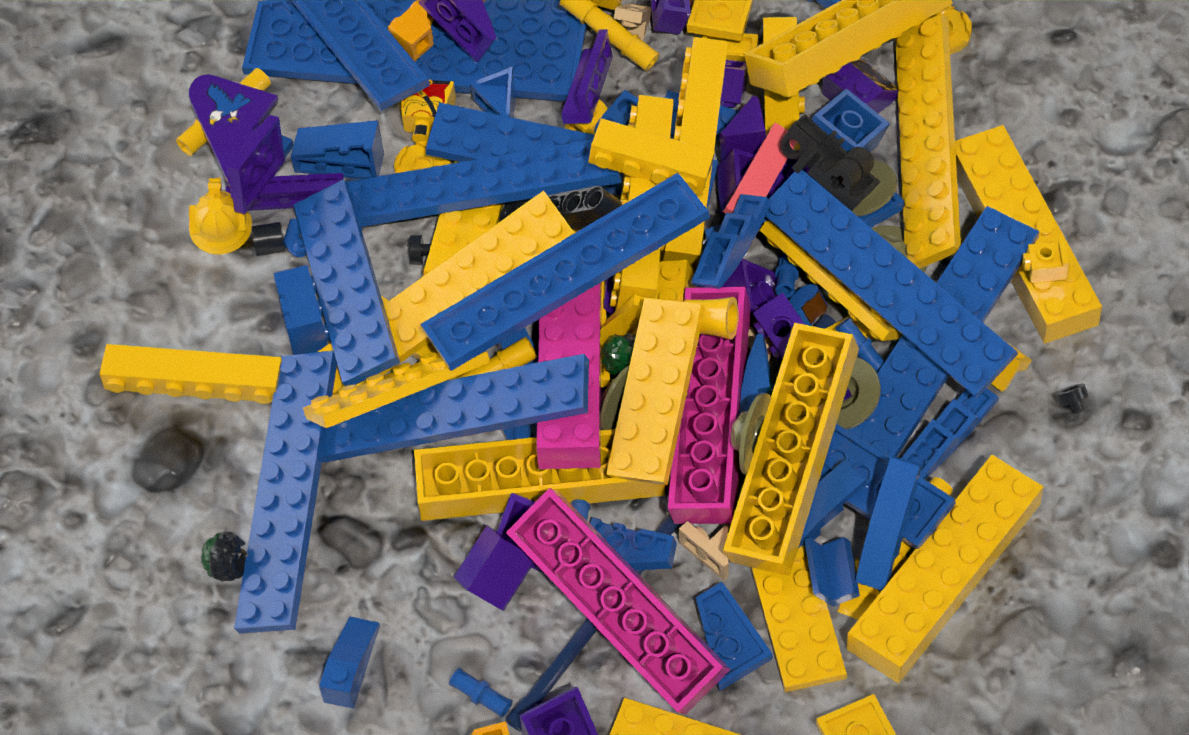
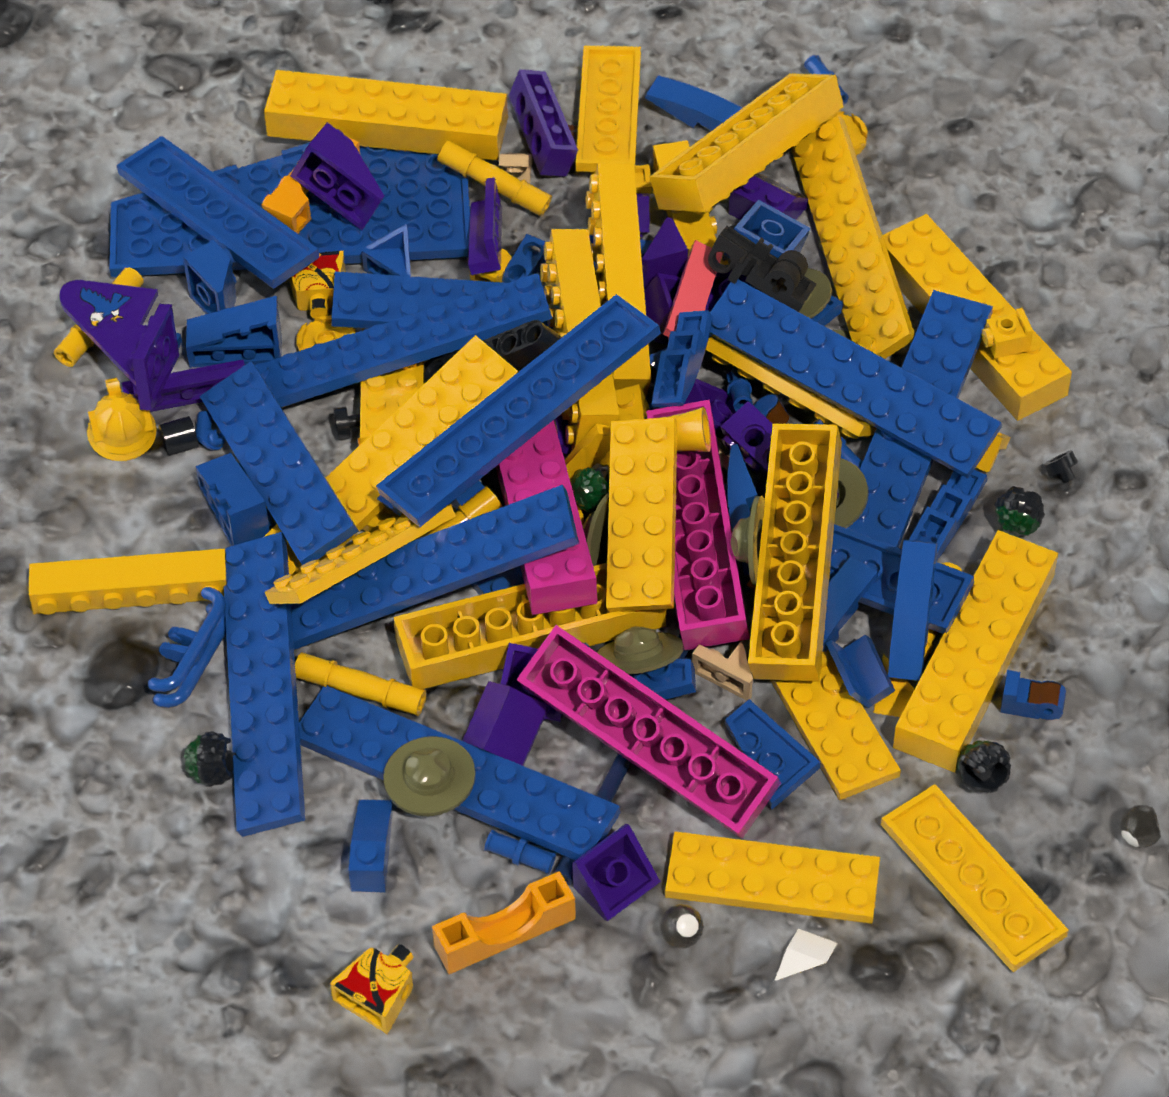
camera: 15 degrees left, 5 degrees down
yellow brick [588,118,715,196] -> none
none -> blue piece [148,587,226,708]
none -> blue slope [183,239,237,314]
none -> yellow piece [295,652,427,716]
none -> blue plate [299,686,621,860]
none -> olive hat [384,736,476,816]
none -> olive hat [597,626,684,674]
none -> black piece [958,741,1011,793]
none -> piece [994,486,1045,537]
none -> blue leg [1000,670,1066,720]

